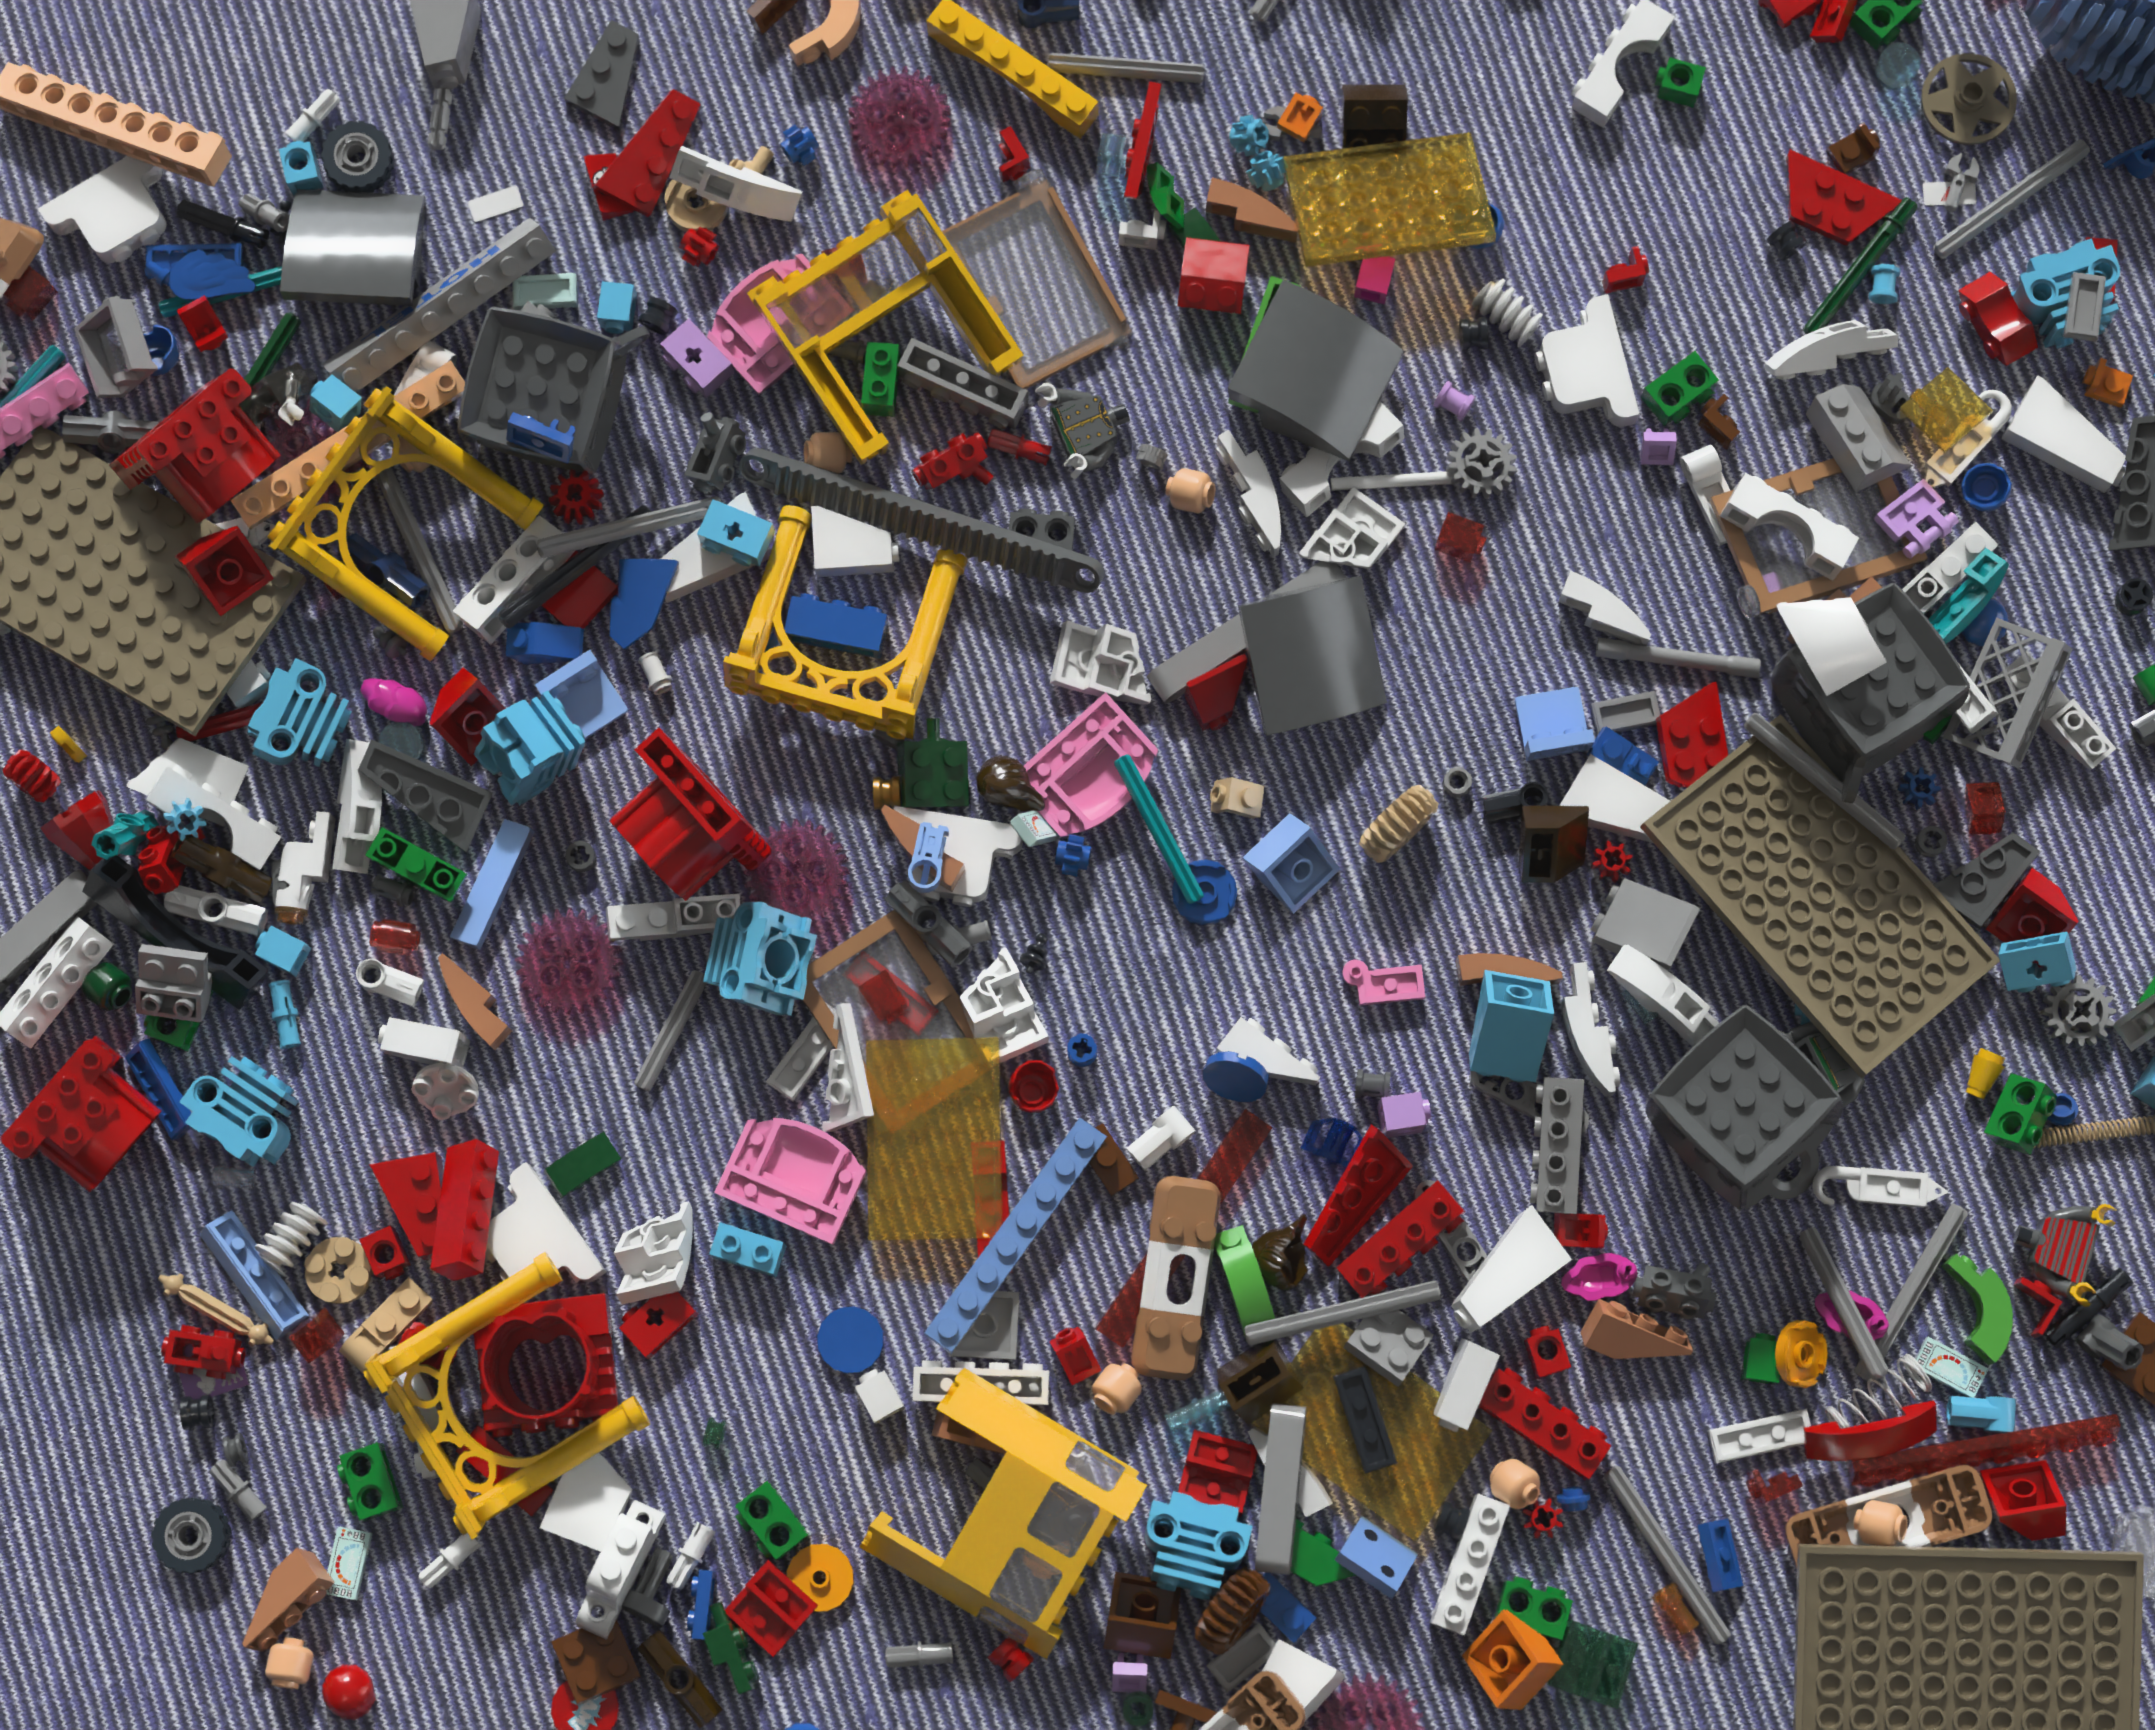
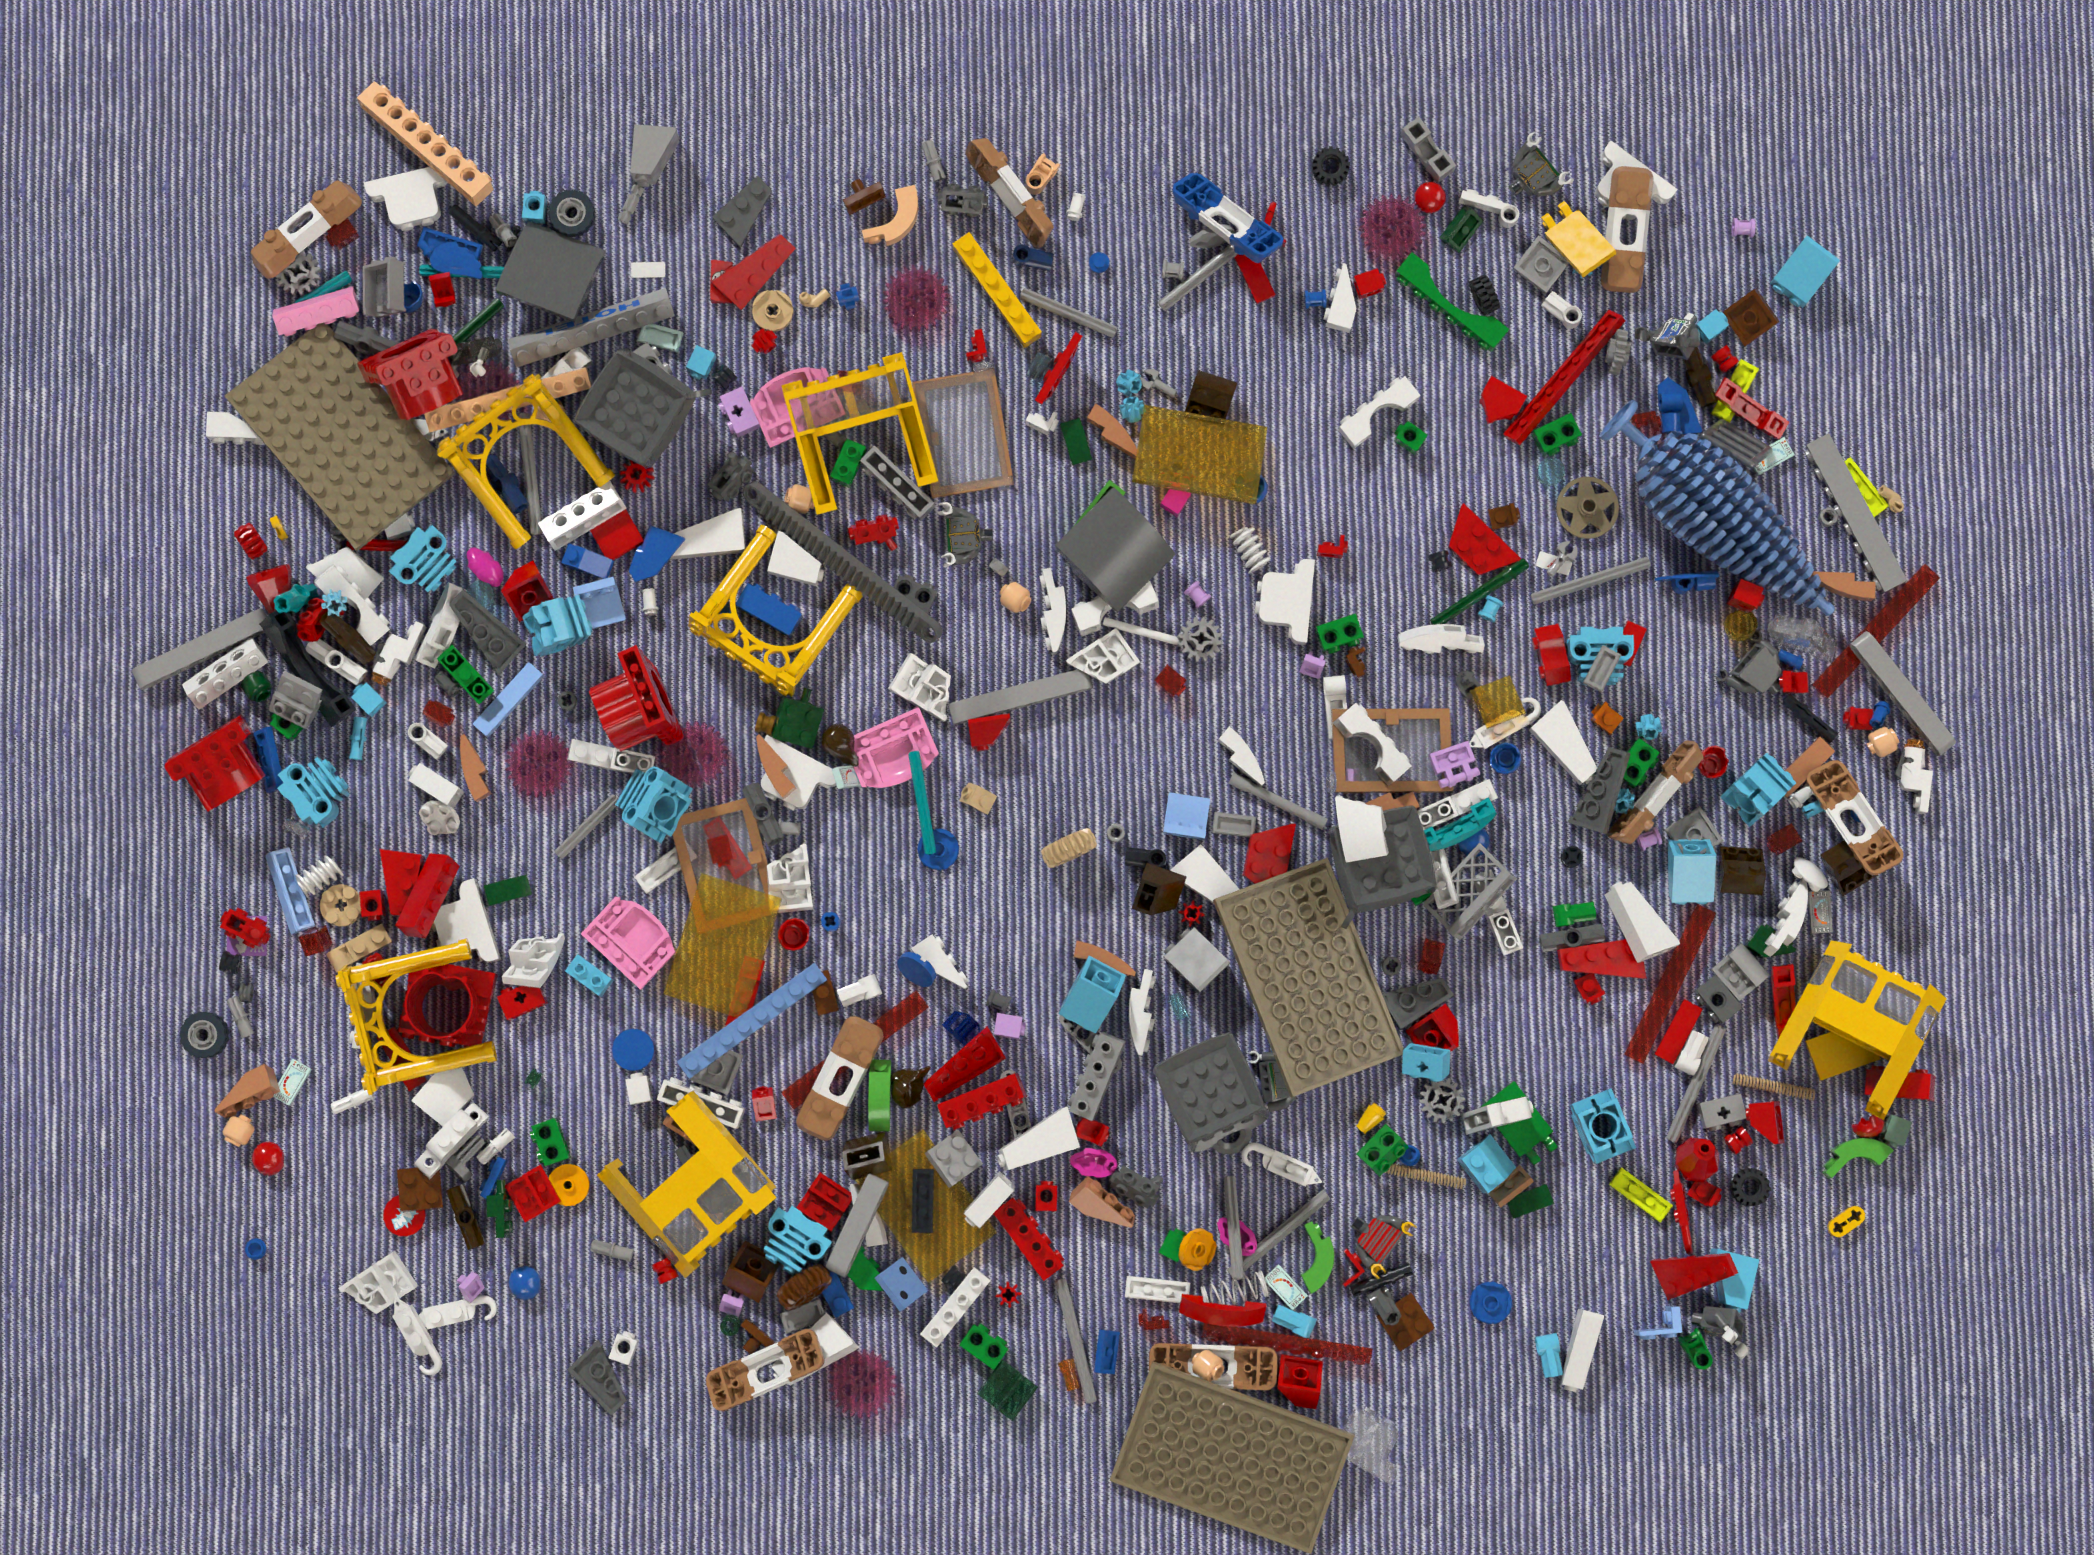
camera: 15 degrees right, 5 degrees up
tan wheel [158,1273,274,1346] -> none
red slope [175,526,274,616] -> none
white axle [285,89,340,142] -> none
medium azure brick [309,374,362,432] -> none
green brick [337,1442,404,1521] -> none
dark grey hair [373,627,408,659] -> none
black axle [498,505,652,628] -> none
blue plate [506,412,575,464] -> none
light grey axle [537,496,722,558] -> none
white slope [669,146,802,222] -> none
medium azure brick [697,499,775,567] -> none
white wing [822,1003,874,1132] -> none
light blue piece [908,822,949,893] -> none
red axle [987,429,1052,466] -> none
black hair [1020,933,1048,974] -> none
blue gear [1055,834,1092,877] -> none
light nougat head [1092,1363,1142,1415] -> none
green slope [1147,162,1184,229] -> none
clear light blue pin [1164,1389,1231,1435] -> none
slope [1177,237,1250,314] -> none
dark grey slope [1238,575,1387,736] -> none
light blue slope [1243,813,1340,914] -> none
light grey axle [1244,1281,1441,1345] -> none
orange bracket [1277,92,1323,143] -> none
bright pink hinge [1342,959,1425,1006] -> none
black wheel [1459,317,1488,350] -> none
orange slope [1461,1610,1564,1710] -> none
light nougat head [1490,1459,1540,1509] -> none
blue plate [1556,1486,1591,1511] -> none
blue plate [1586,726,1659,786] -> none
white slope [1607,945,1719,1047] -> none
light grey axle [1744,713,1906,849] -> none
light grey slope [1806,384,1911,492] -> none
blue gear [1897,767,1941,810] -> none

